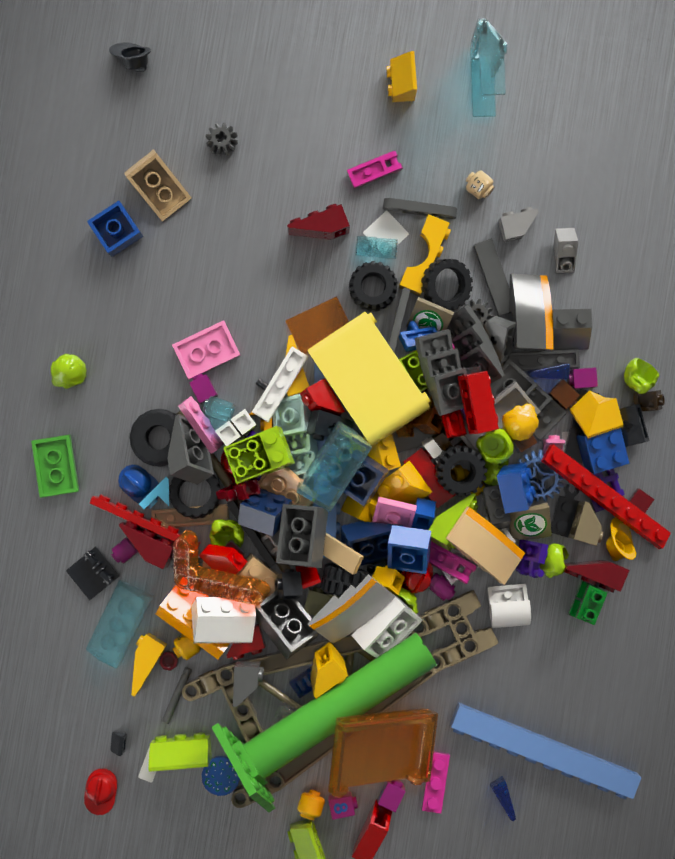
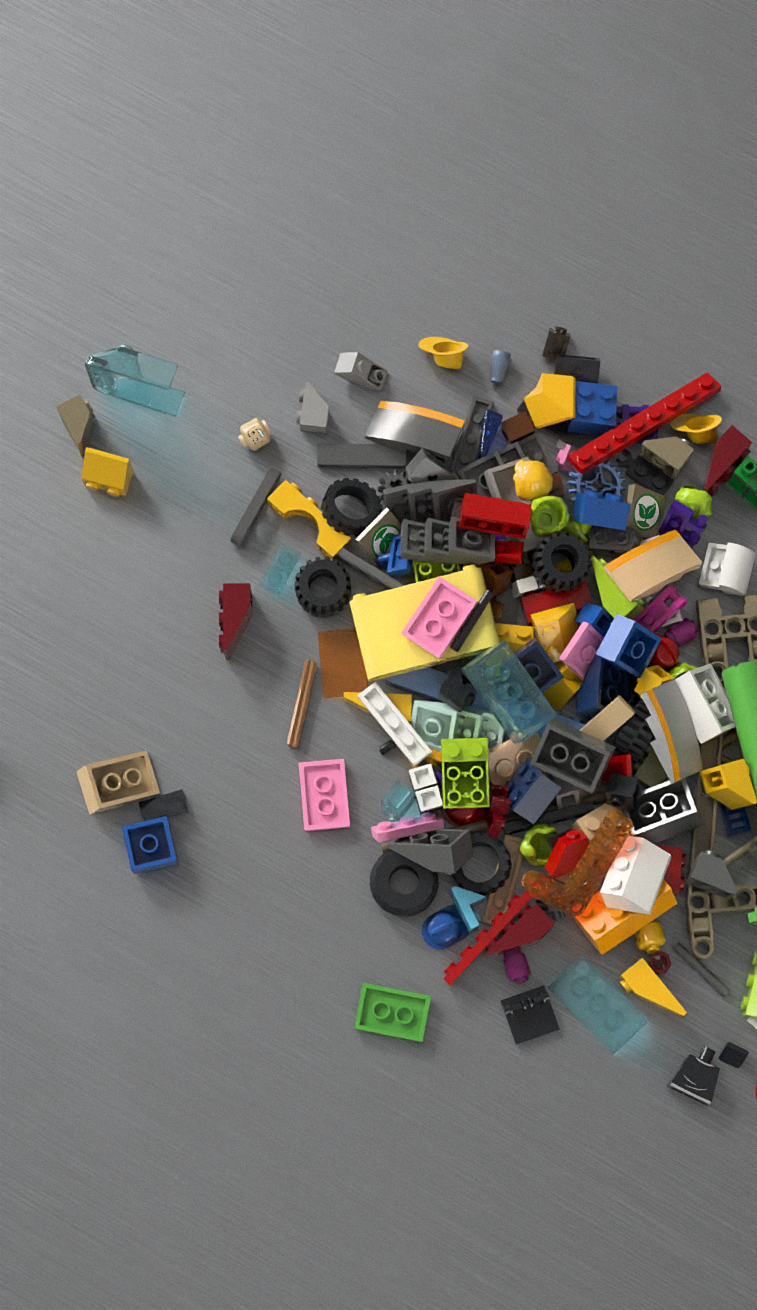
camera: 65 degrees left, 10 degrees down
lime hair [50,354,86,389] -> none
magenta brick [189,373,218,404] -> none
dark grey gear [206,123,238,156] -> none
red slope [300,378,345,416] -> none
dark pink plate [347,151,403,189] -> none
white sticker [363,210,409,256] -> none
dark grey slope [552,309,592,350] -> none
magenta brick [567,367,598,389] -> none
lime hair [624,358,660,394] -> none
dark red tile [629,488,655,513] -> none
none -> dark tan slope [56,394,96,457]
none -> black slope [138,789,188,821]
none -> medium nougat axle [287,660,317,748]
none -> bright pink plate [401,577,478,659]
none -> yellow piece [419,337,468,369]
none -> black bar [450,589,494,653]
none -> sand blue cone [490,350,512,384]
none -> black torso [667,1046,720,1106]

